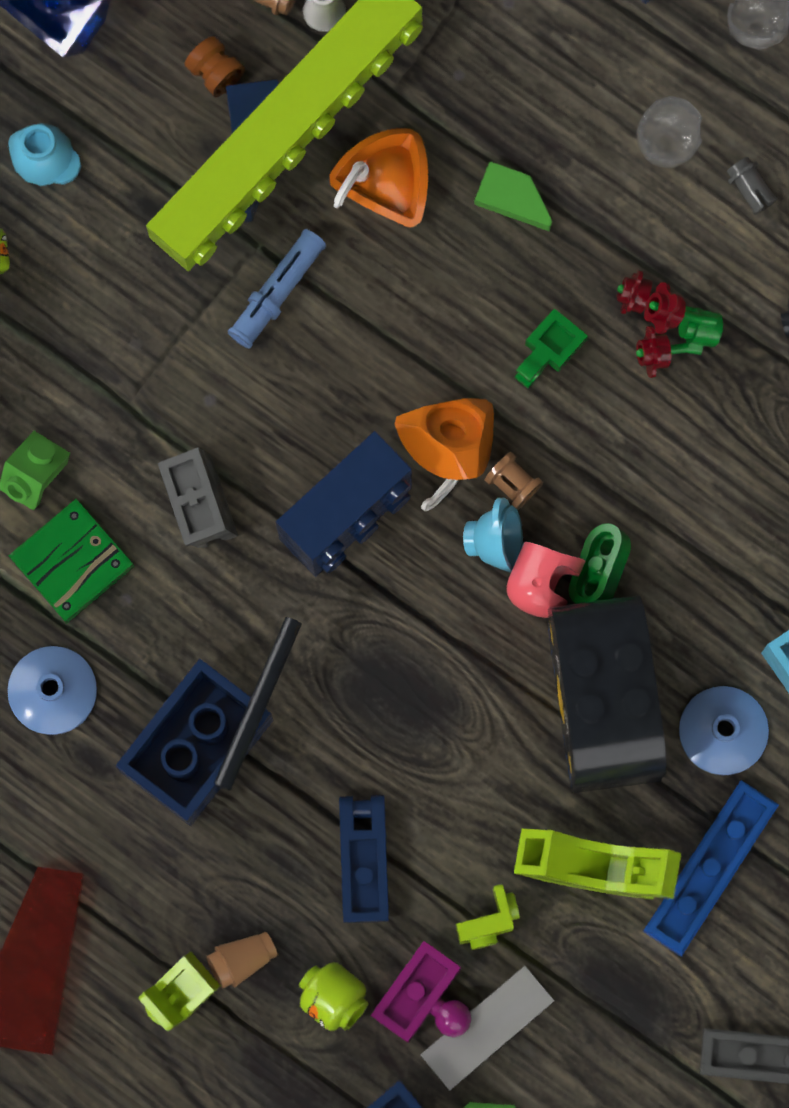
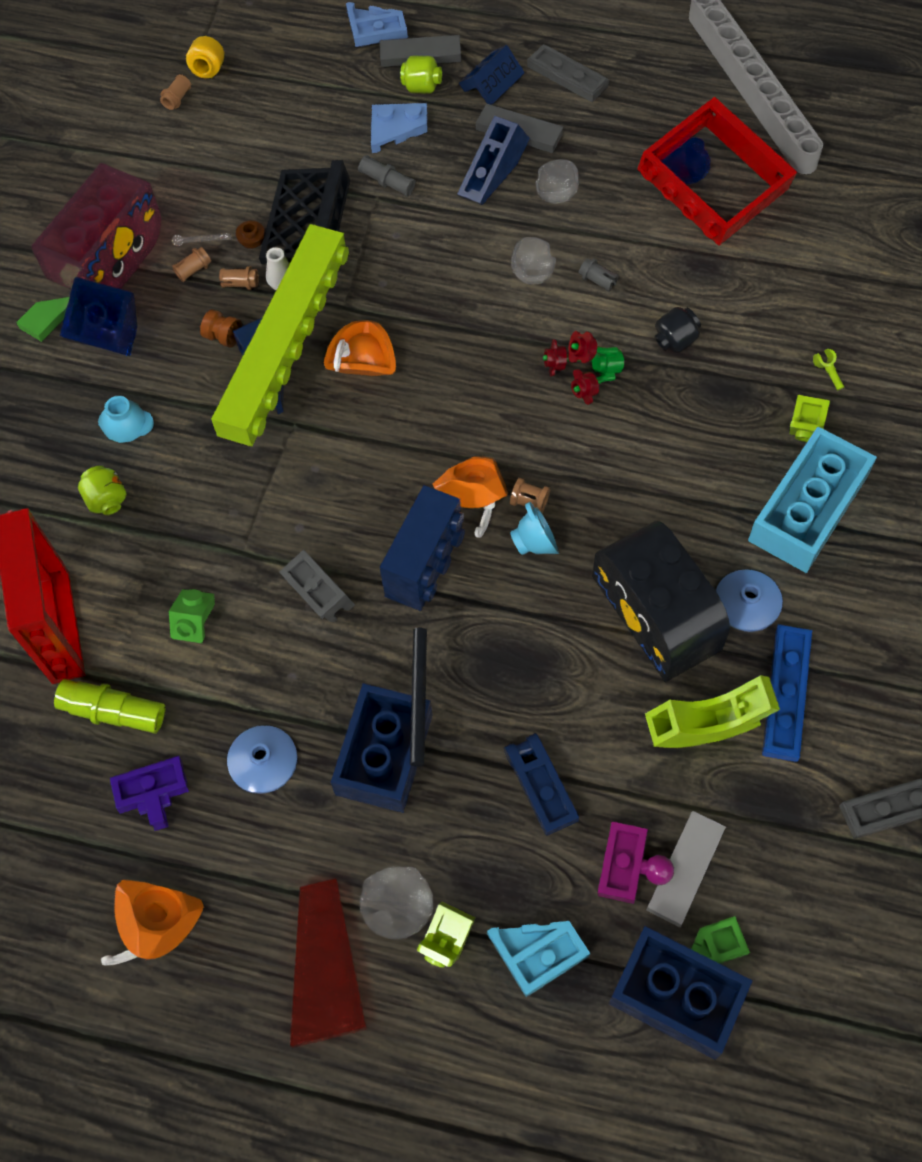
camera: 20 degrees left, 15 degrees down
green tile [8,499,134,624] -> none
medium nougat cone [206,932,278,989] -> none
medium blue pin [228,229,326,349] -> none
lime head [299,962,368,1031] -> none
lime bracket [456,884,520,950] -> none
bright green tile [474,161,552,231] -> none
coral helmet [506,542,586,618] -> none
green plate [515,308,588,389] -> none
green plate [569,523,631,604] -> none
none -> clear dish [360,867,433,939]
none -> medium azure wing [487,921,590,997]

